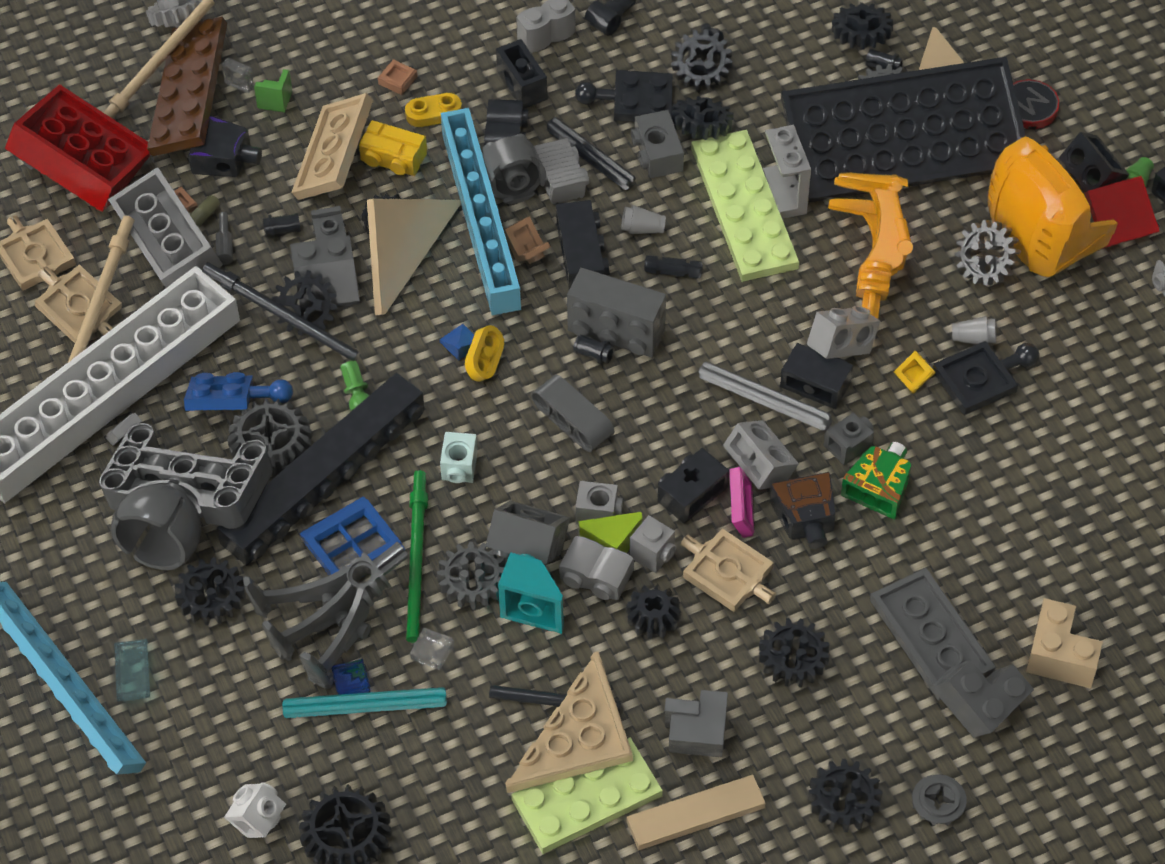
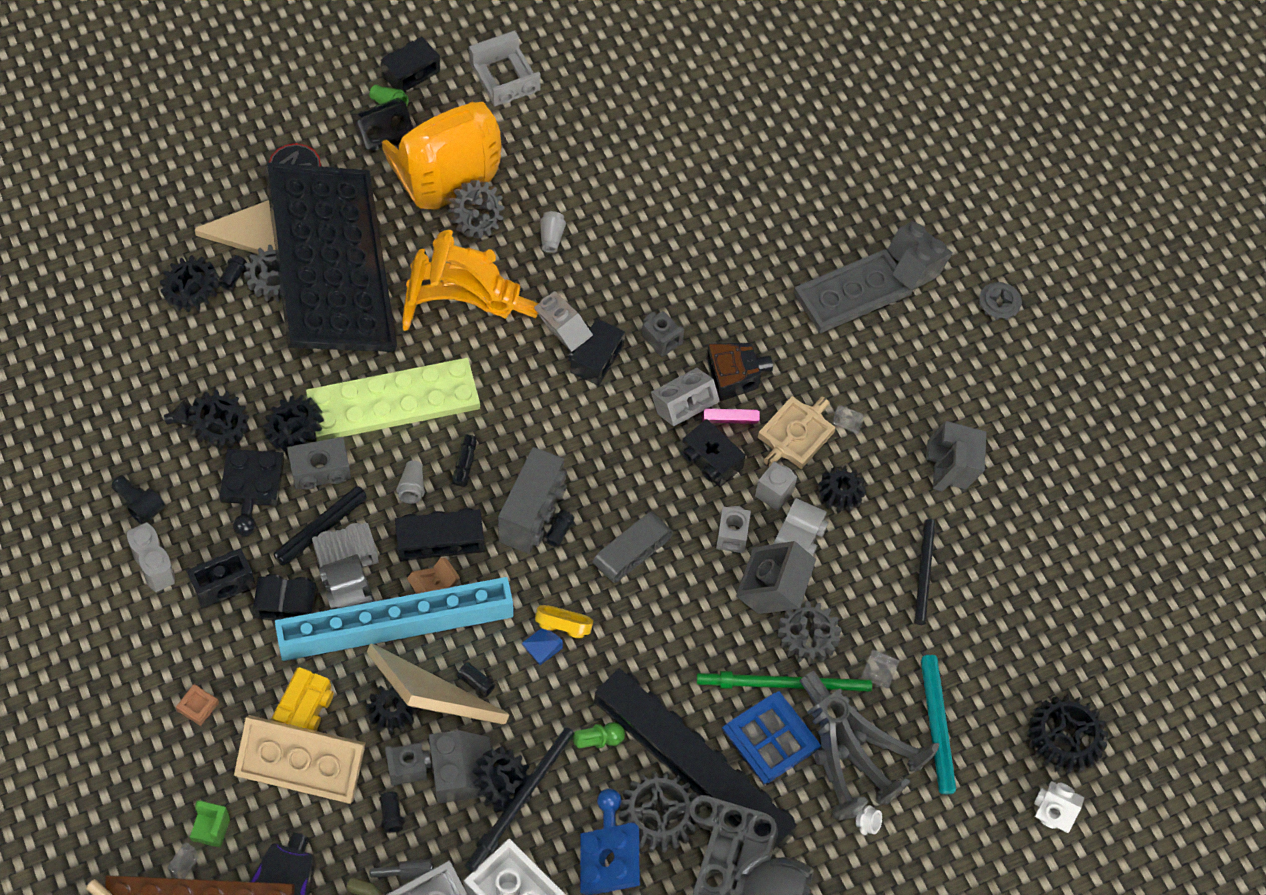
camera: 95 degrees left, 5 degrees up
black gear [174,557,246,625] -> none
clear blue tile [331,659,371,695] -> none
yellow plate [405,93,462,127] -> none
light aqua brick [440,432,477,483] -> none
teal slope [498,552,564,634] -> none
tan tile [505,651,633,793] -> none
yellowish green plate [511,737,663,854] -> none
lime slope [578,512,643,553] -> none
tan tile [627,775,766,851] -> none
axle [698,362,832,431] -> none
black gear [759,618,830,687] -> none
light grey panel [763,125,811,219] -> none
black gear [808,759,883,832] -> none
torso [841,442,912,520] -> none
yellow slope [893,351,936,394] -> none
black plate [933,341,1040,416] -> none
tan brick [1026,598,1103,688] -> none
red tile [1085,175,1160,249] -> none
none -> black pin [457,662,496,697]
none -> clear tile [833,405,864,434]
none -> white plate [856,805,882,835]

